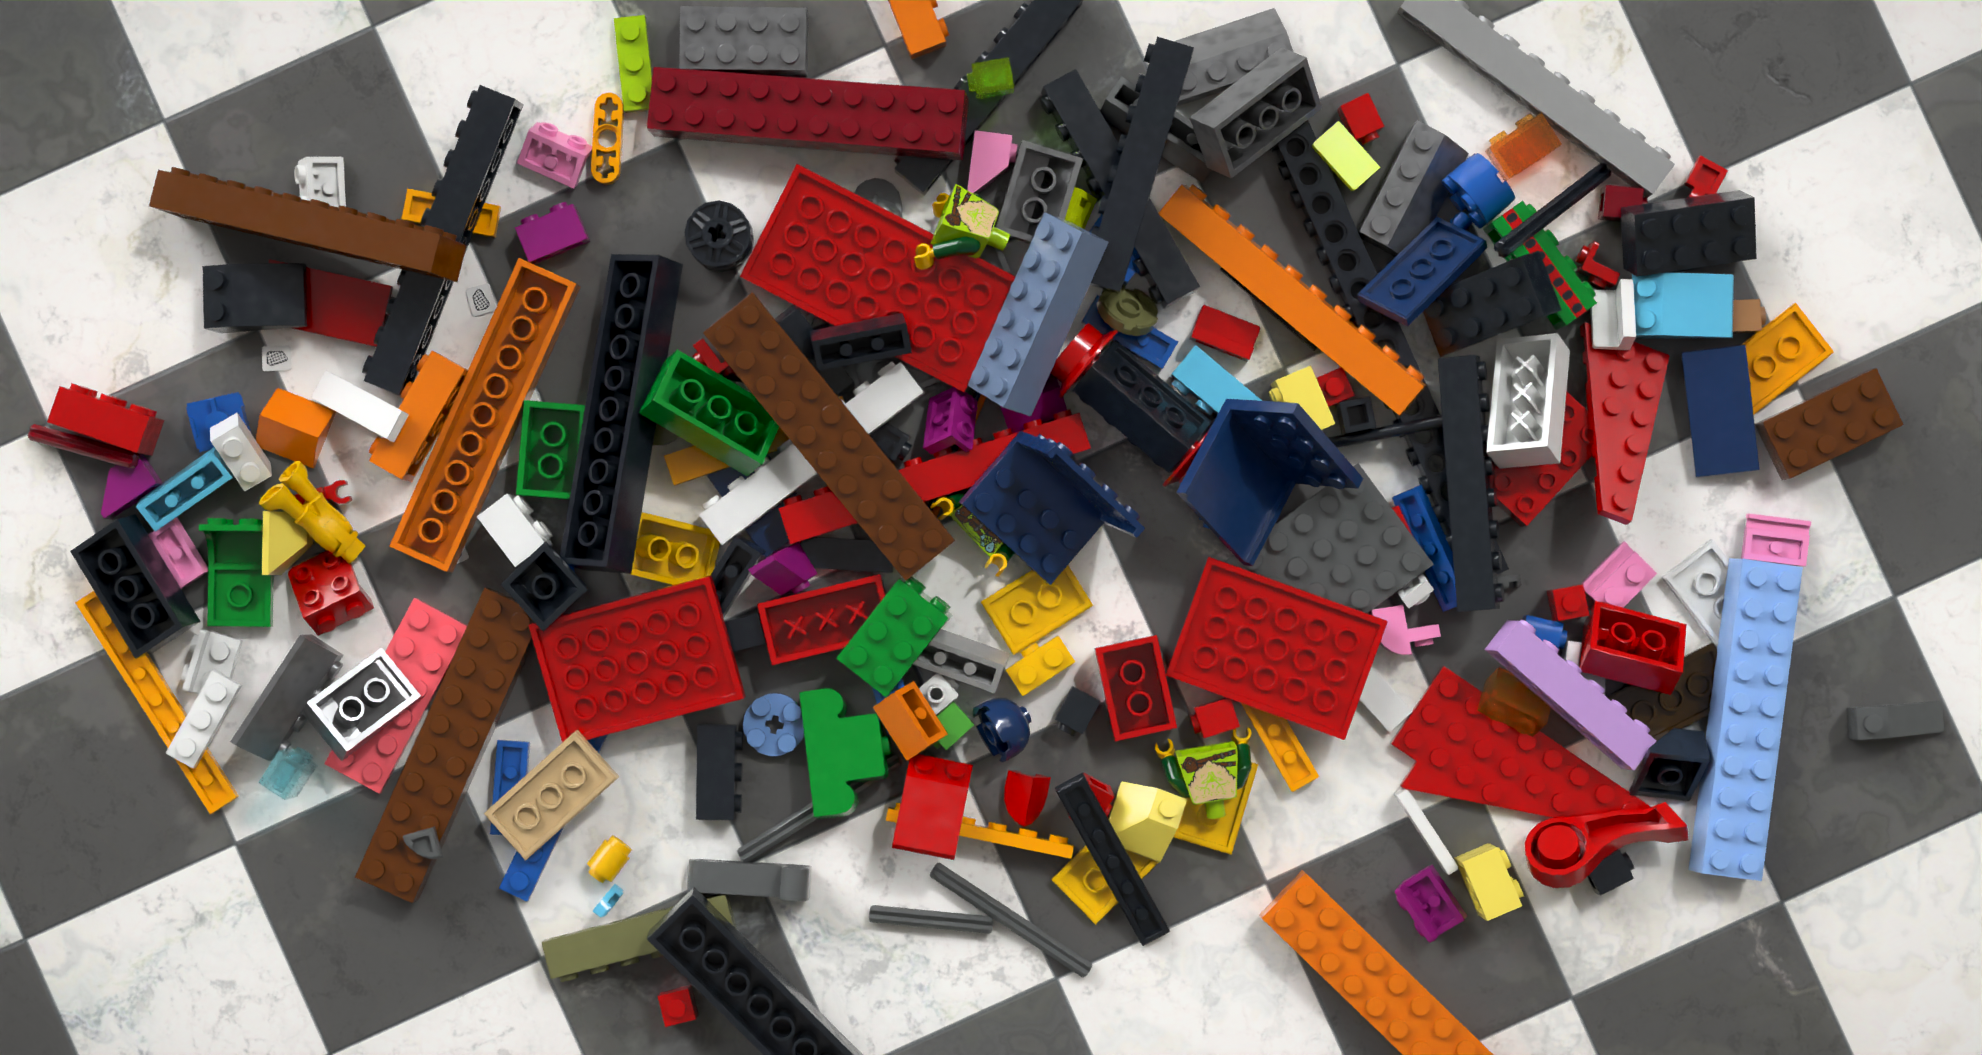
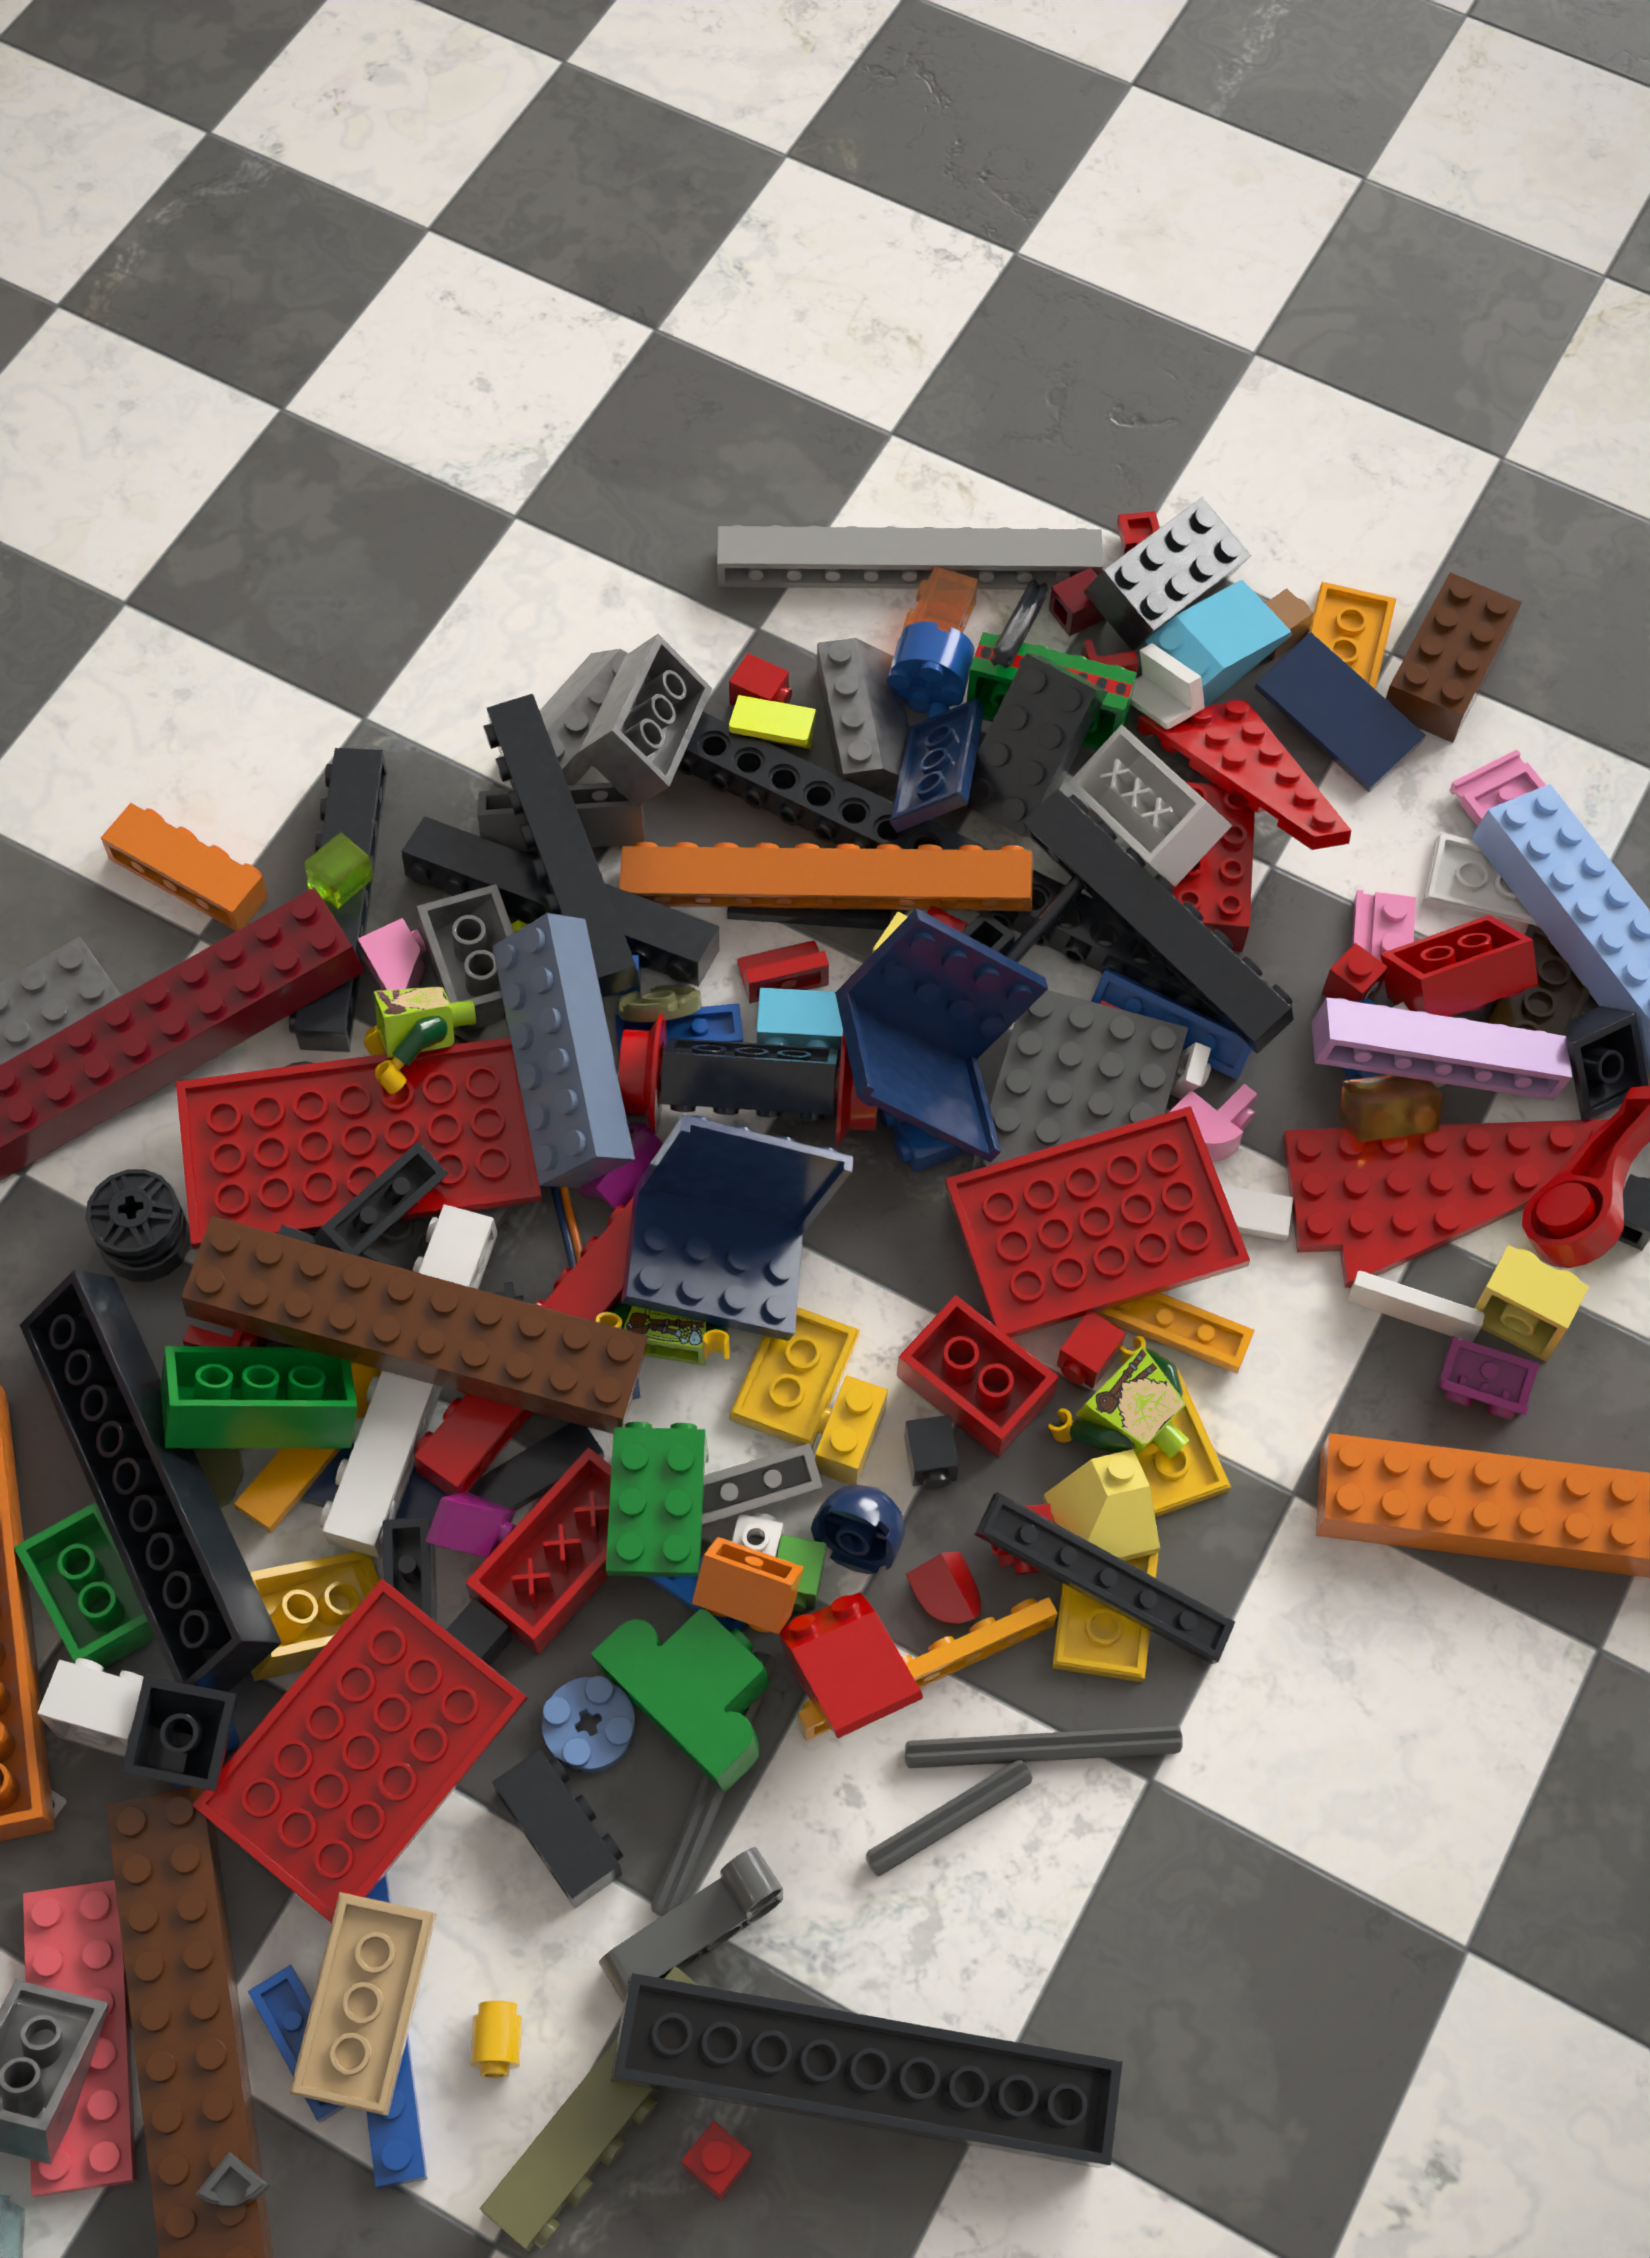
camera: 40 degrees left, 25 degrees down
medium azure tile [593,884,624,918] -> none
magenta bracket [923,387,977,454] -> none

